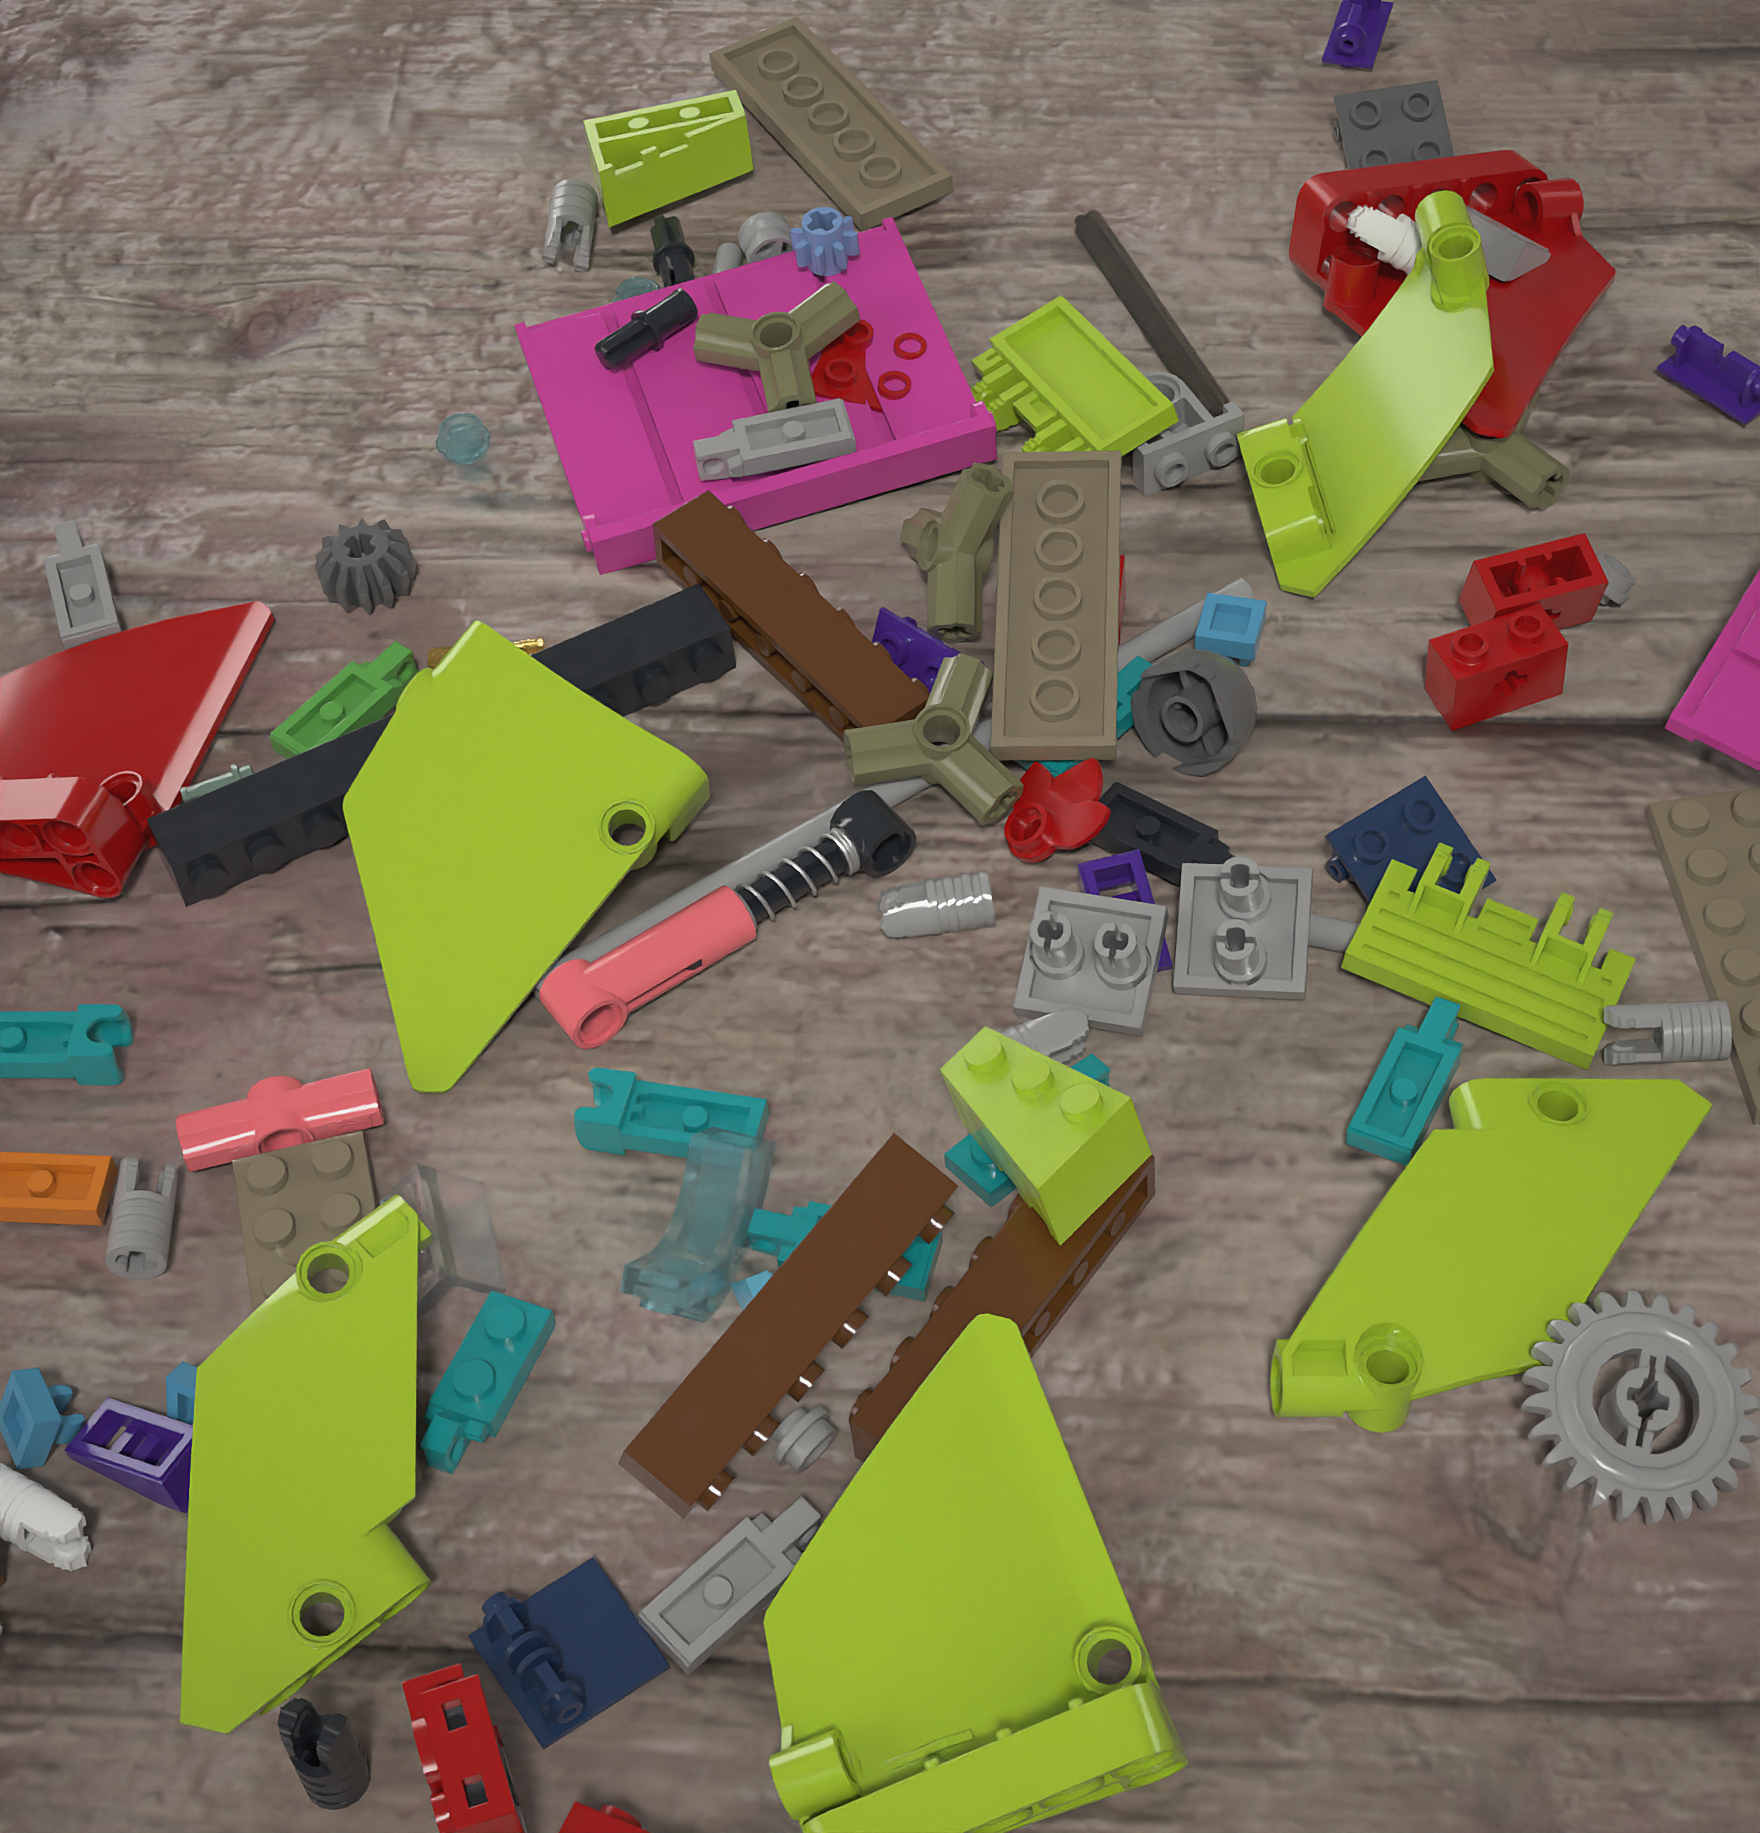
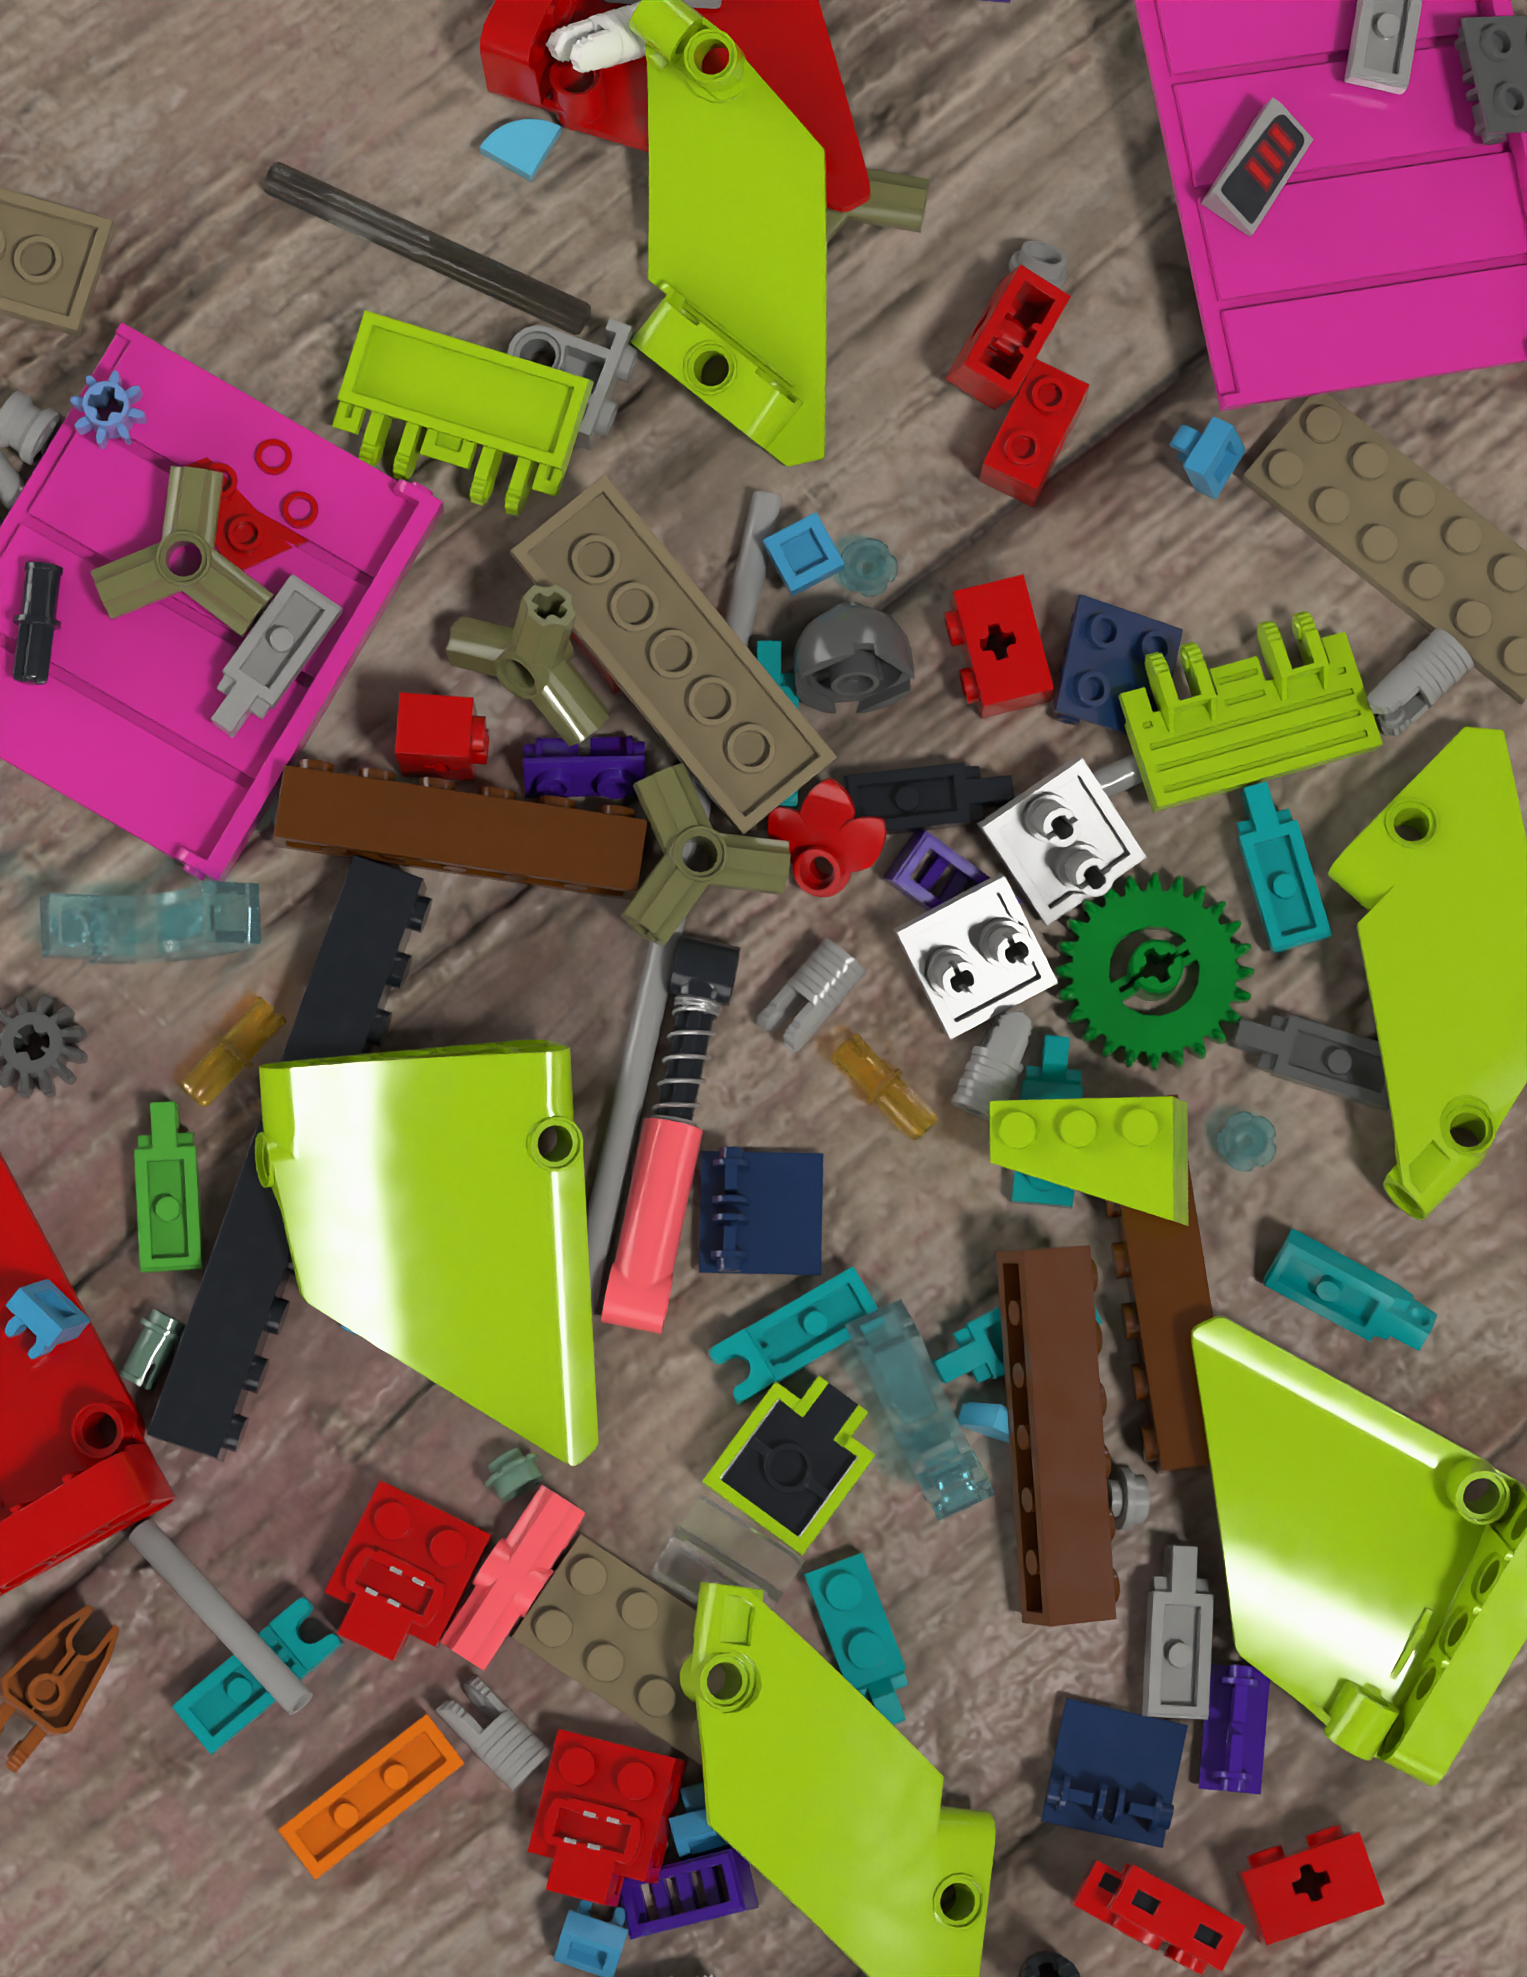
camera: 50 degrees left, 30 degrees up
none -> dark azure tile [5,1279,91,1359]
none -> clear light blue arch [40,881,261,964]
none -> light grey piece [129,1519,313,1715]
none -> red piece [324,1480,493,1662]
none -> red brick [395,692,489,781]
none -> medium azure tile [480,119,562,182]
none -> sand green plate [485,1448,543,1503]
none -> red piece [527,1729,688,1907]
none -> dark blue hinge [699,1147,823,1276]
none -> black piece [702,1376,876,1557]
none -> clear yellow axle [830,1032,938,1141]
none -> clear light blue plate [839,538,898,597]
none -> red brick [943,574,1054,719]
none -> green gear [1053,872,1255,1072]
none -> dark azure tile [1169,416,1246,500]
none -> dark purple hinge [1198,1664,1270,1795]
none -> clear light blue plate [1216,1112,1277,1172]
none -> dark grey hinge [1230,1015,1390,1111]
none -> teal hinge [1263,1228,1437,1351]

